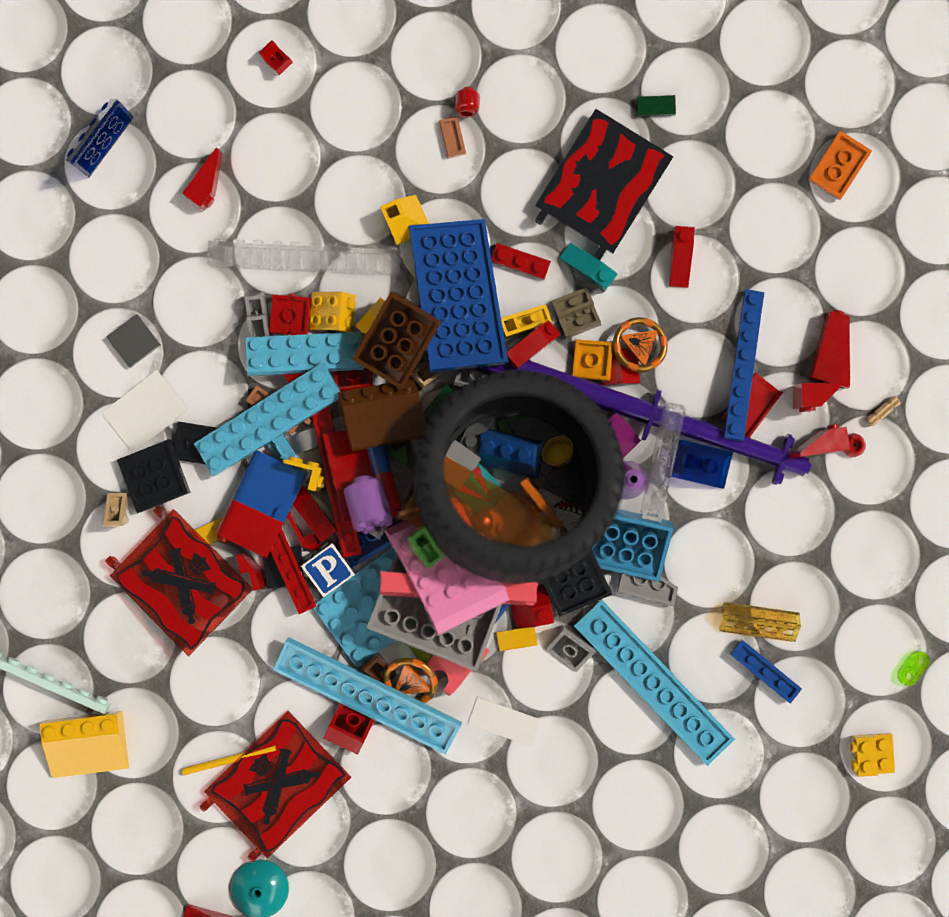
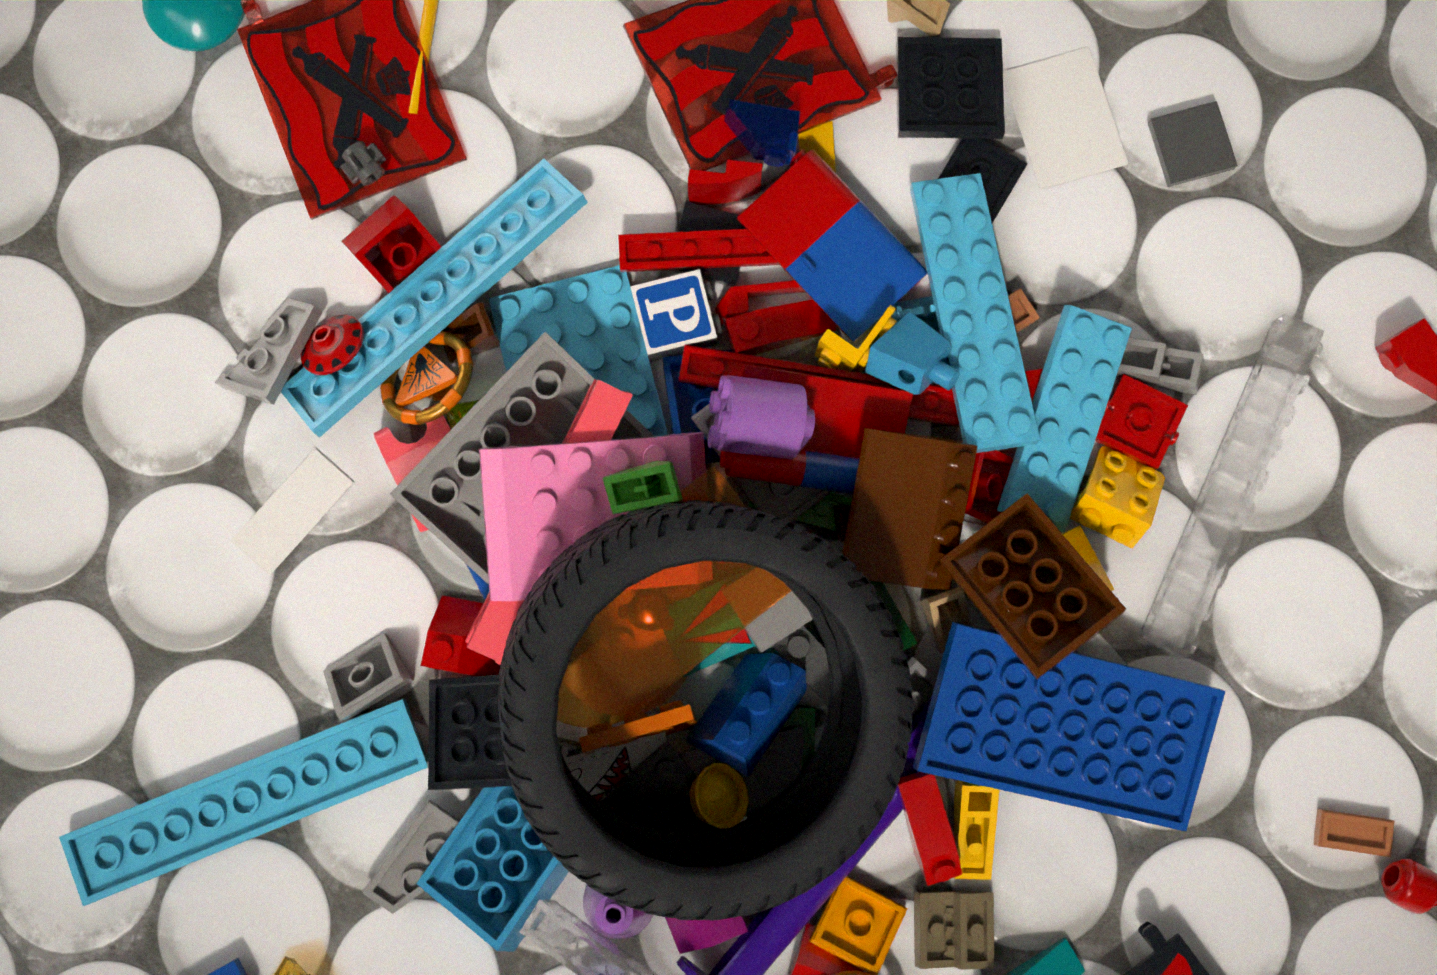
camera: 115 degrees right, 5 degrees down
yellow slope [380,195,429,246] -> none
red plate [491,243,551,280] -> none
yellow slope [496,627,538,651] -> none
none -> light grey wing [215,298,322,405]
none -> red dish [301,315,364,375]
none -> dark grey gear [340,141,387,186]
none -> clear blue slope [724,99,800,167]
none -> dark azure torso [865,312,960,395]

